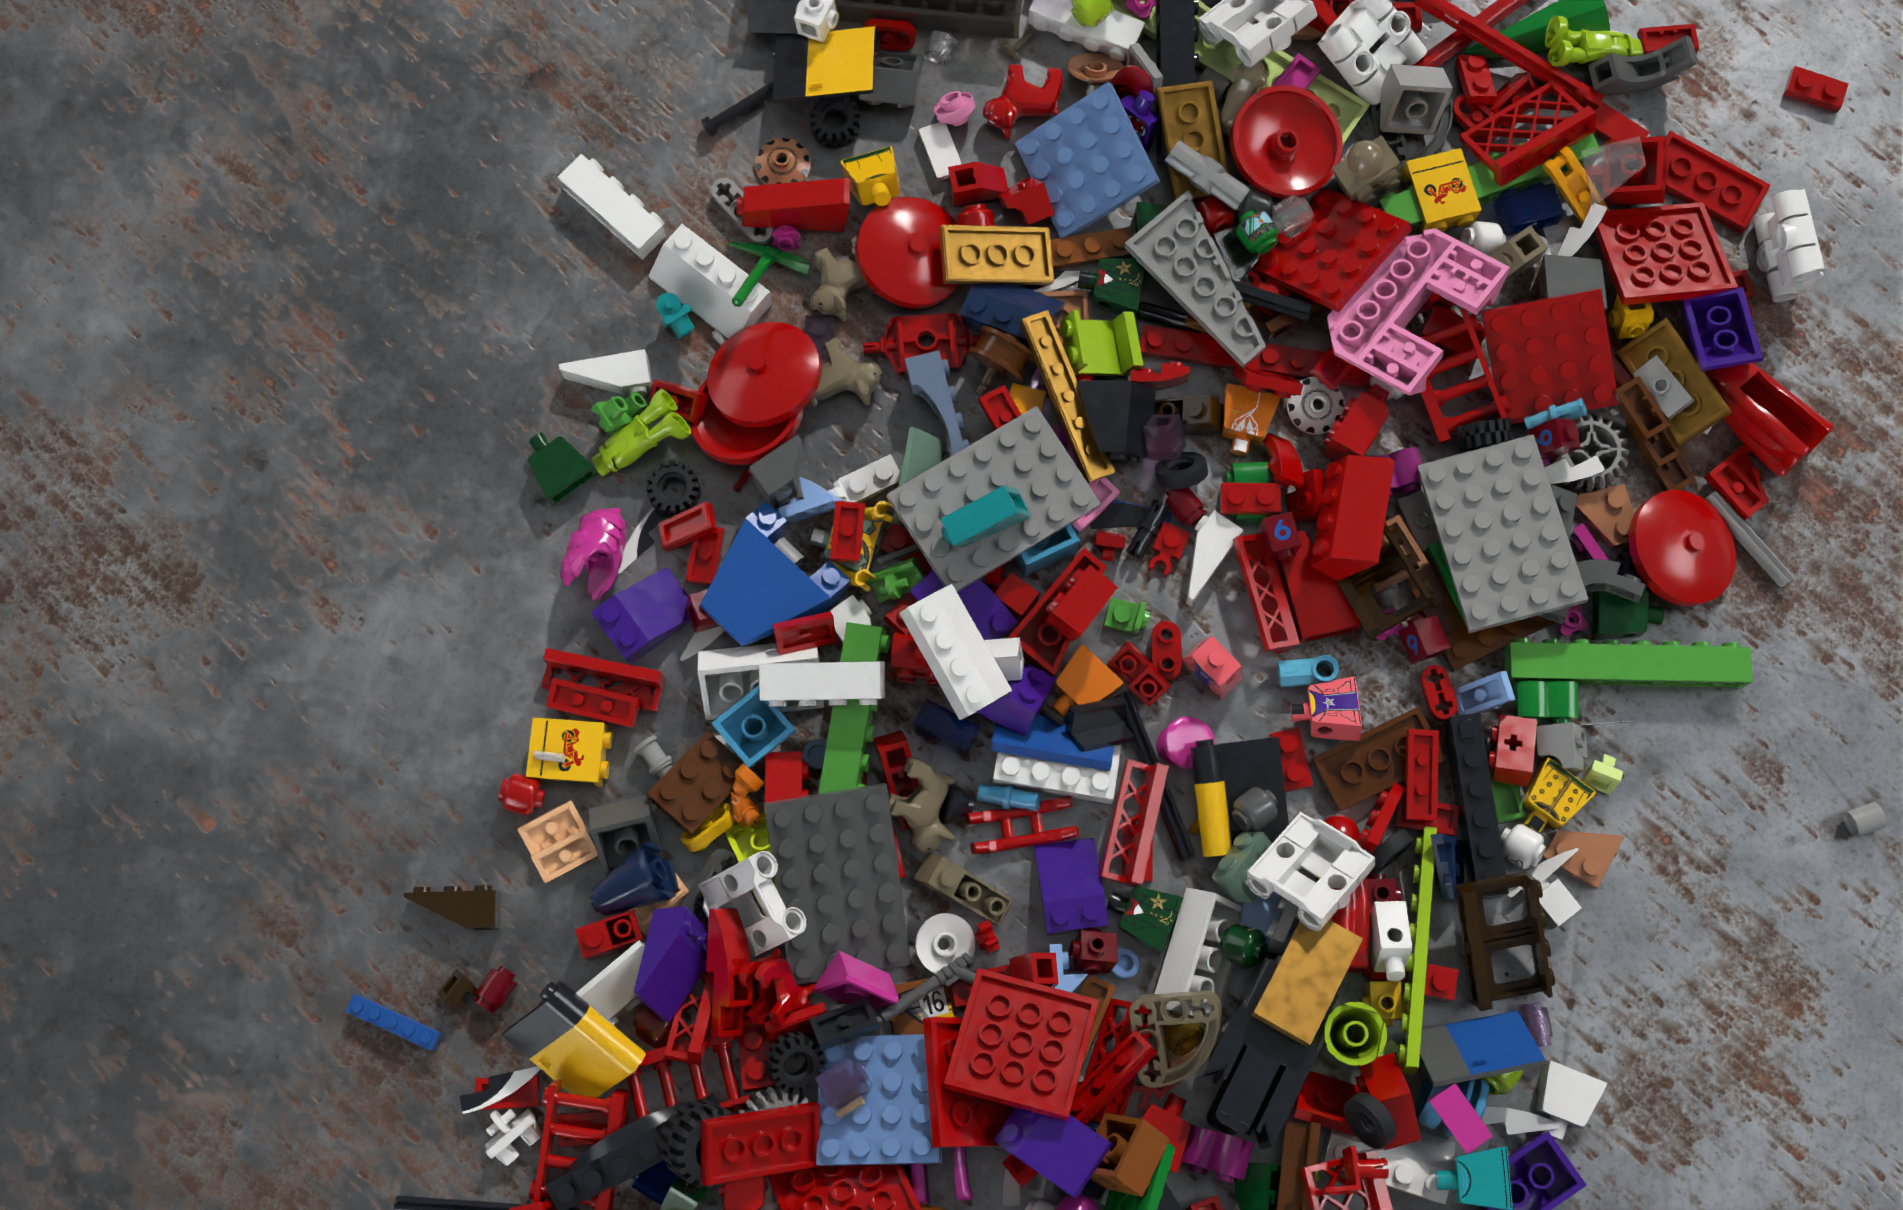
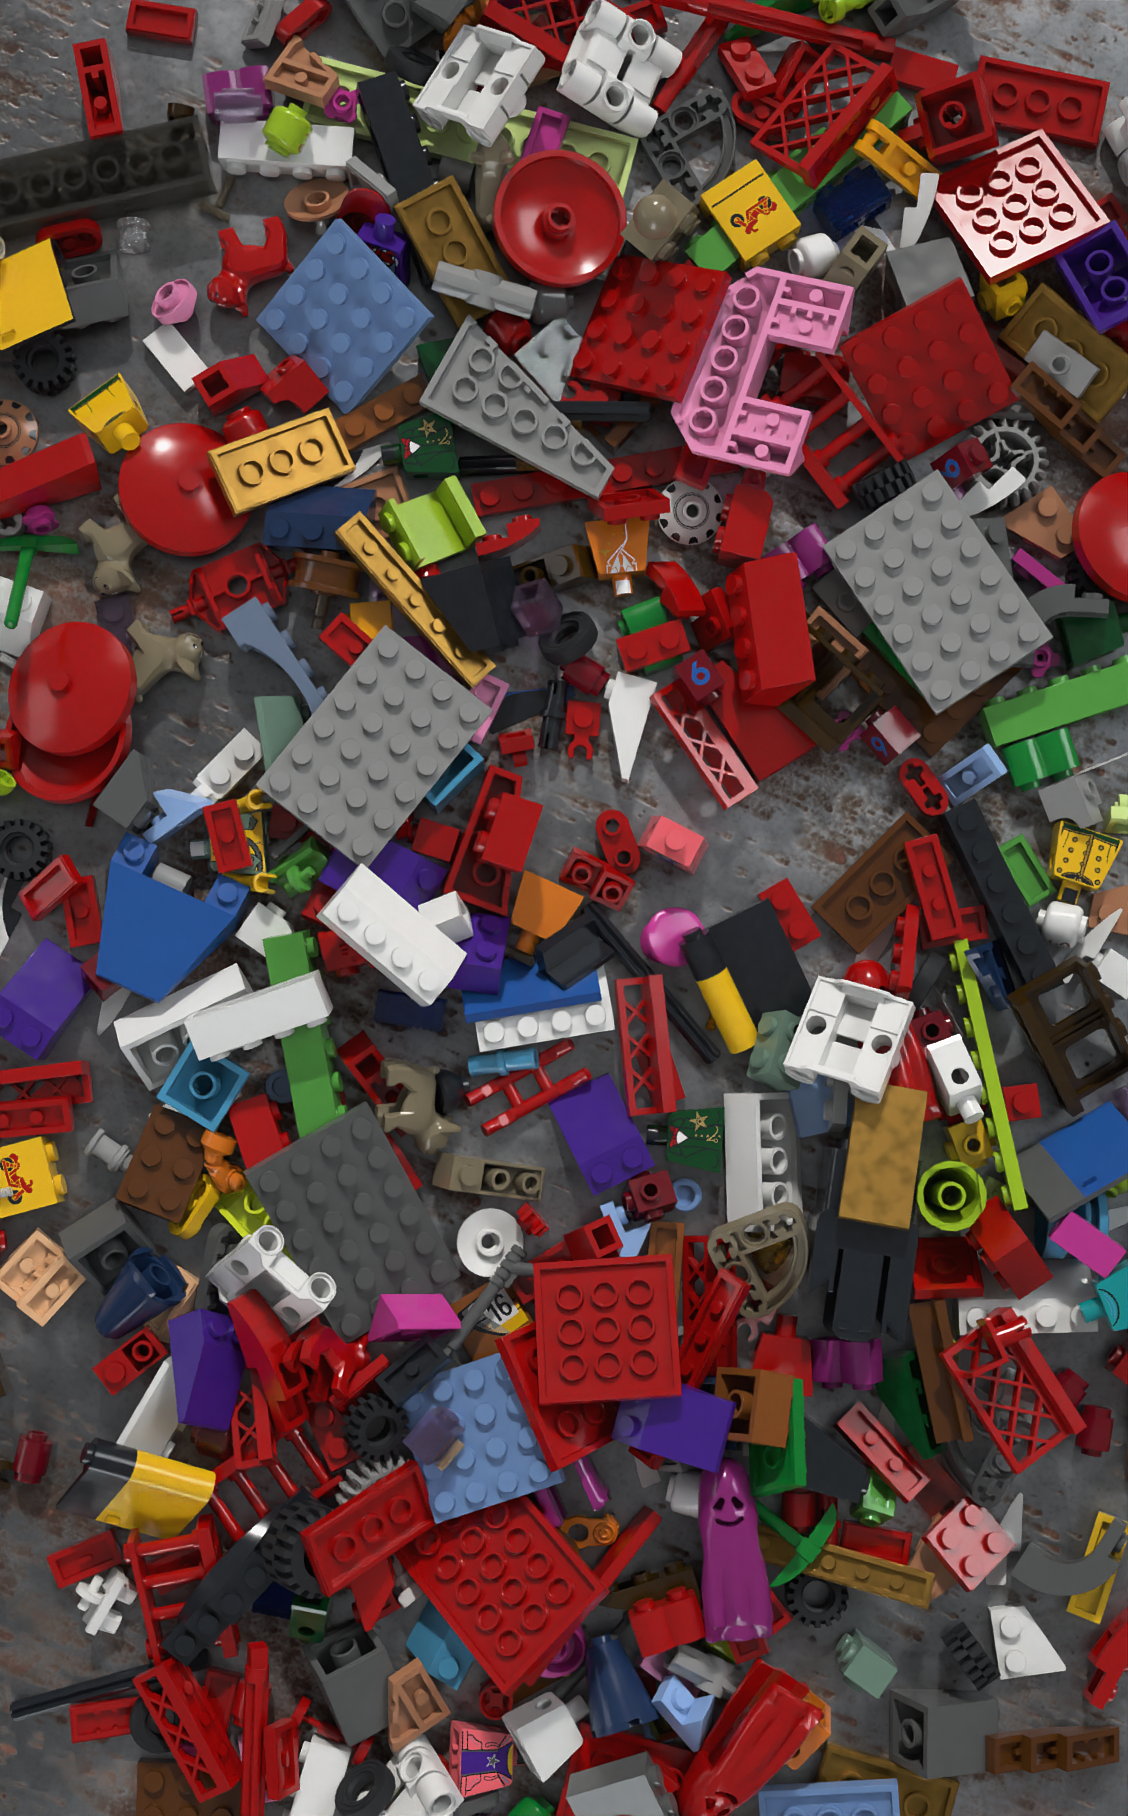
camera: 20 degrees left, 10 degrees up
sticker [460,1066,540,1114] -> none
red plate [772,611,837,655] -> none
teal slope [941,485,1032,548] -> none
bright green bracket [1103,597,1150,637] -> none
dark green head [1220,924,1268,968] -> none
dark grey head [1232,787,1278,832] -> none
head [1236,211,1279,255] -> none
clear head [1271,195,1314,238] -> none
medium azure piece [1278,655,1339,688] -> none
coral torso [1290,677,1362,741] -> none
black tyre [1343,1092,1397,1149] -> none
light grey slope [1380,64,1453,135] -> none
brick [1488,714,1537,786] -> none
medium azure pin [1524,398,1587,430] -> none
clear wing [1581,136,1646,206] -> none

